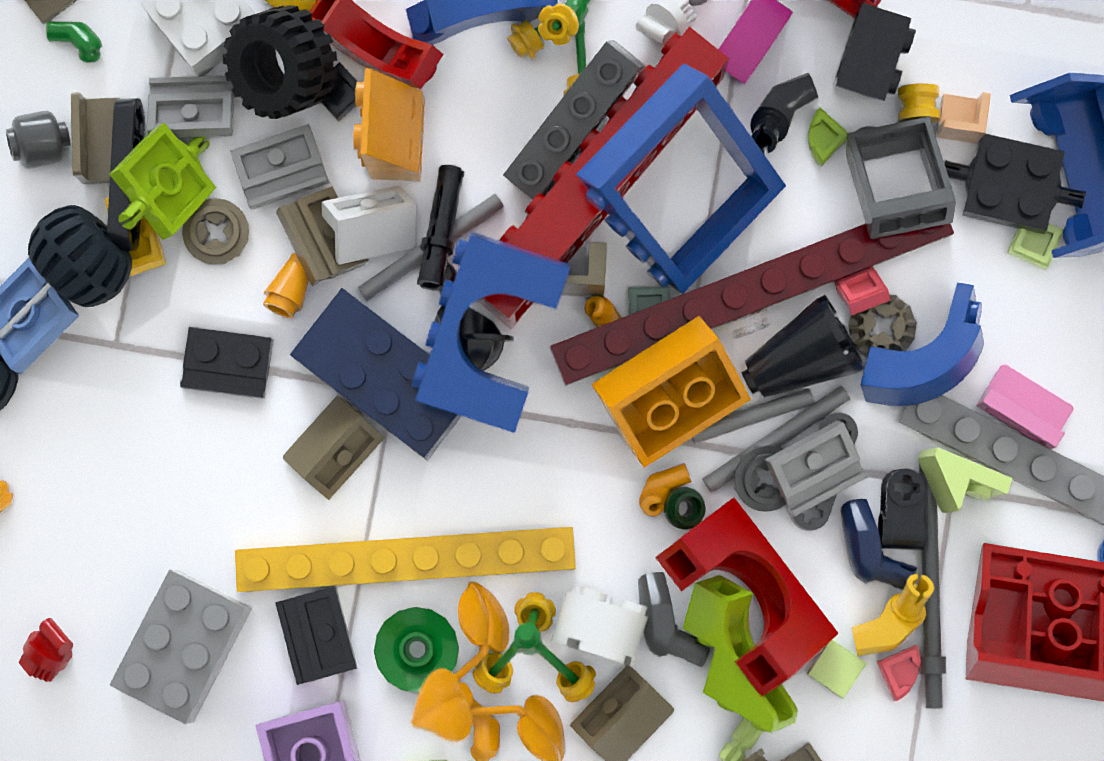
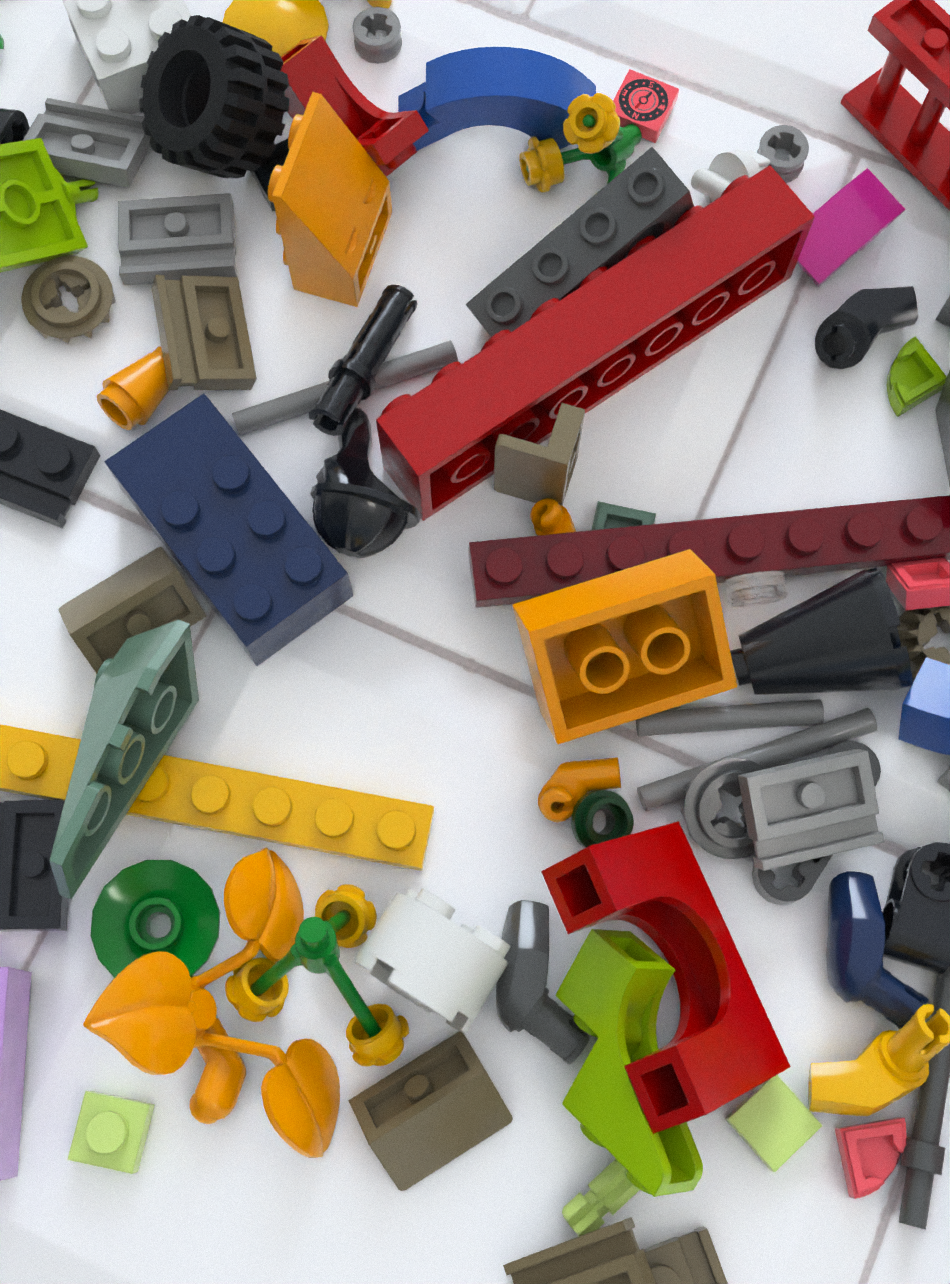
camera: 10 degrees right, 10 degrees down
white panel [322,185,416,265] -> none
blue arch [411,232,571,433] -> none
blue window [576,63,786,294] -> none
none -> sand green wedge [49,620,199,900]

